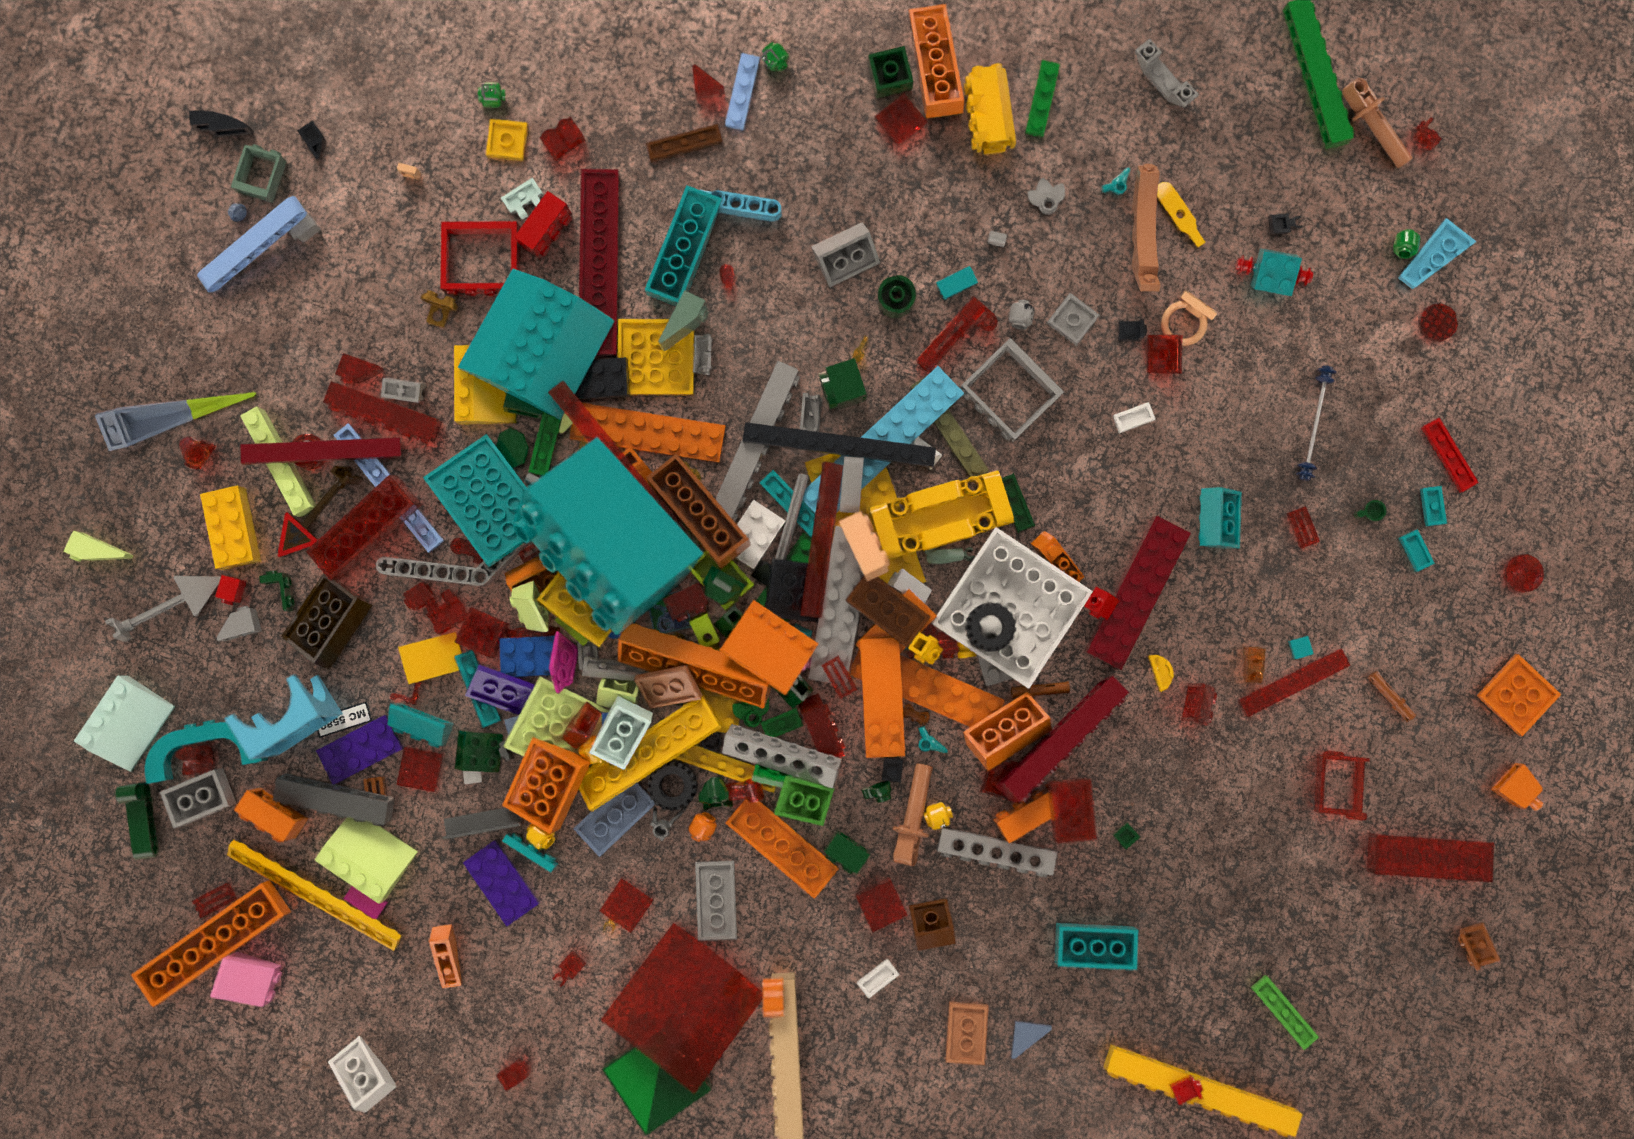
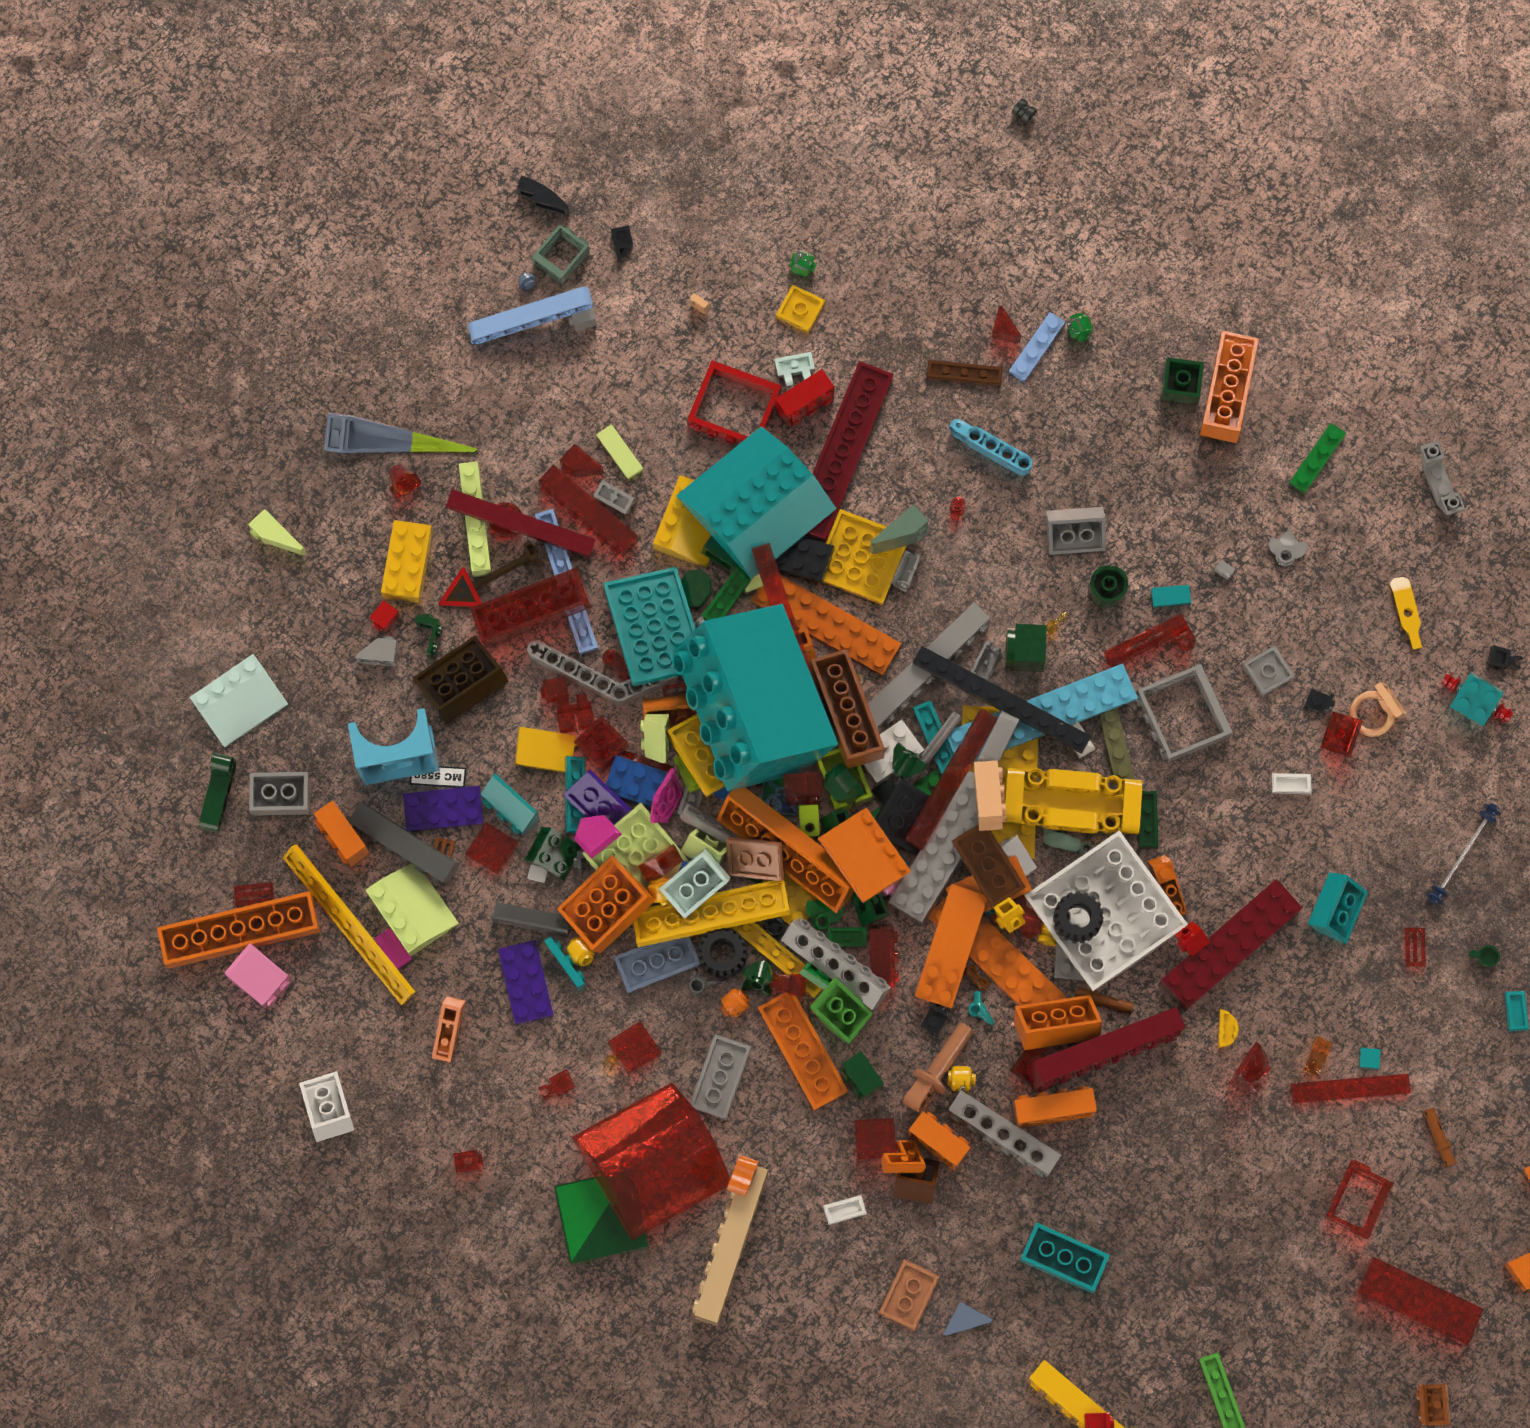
camera: 20 degrees right, 10 degrees down
light grey piece [105,576,221,642] -> none
teal arch [145,720,268,784] -> none
clear red plate [175,745,214,776] -> none
clear red piece [390,681,422,706] -> none
pearl gold bracket [420,290,458,328] -> none
clear red piece [539,117,586,161] -> none
teal slope [644,185,722,306] -> none
clear red tile [821,655,858,699] -> none
dark green piece [861,781,891,803] -> none
clear red plate [875,94,928,147] -> none
yellow brick [963,63,1016,154] -> none
light grey head [1008,300,1035,330] -> none
clear red brick [1047,777,1097,843] -> none
teal animal [1101,167,1131,195] -> none
dark green plate [1112,822,1140,850] -> none
nougat arch [1131,164,1160,292] -> none
none -> dark pink tile [574,815,622,859]
none -> yellowish green tile [596,424,643,480]
none -> orange brick [881,1140,926,1173]
none -> dark green brick [892,742,927,779]
none -> orange brick [907,1111,971,1171]

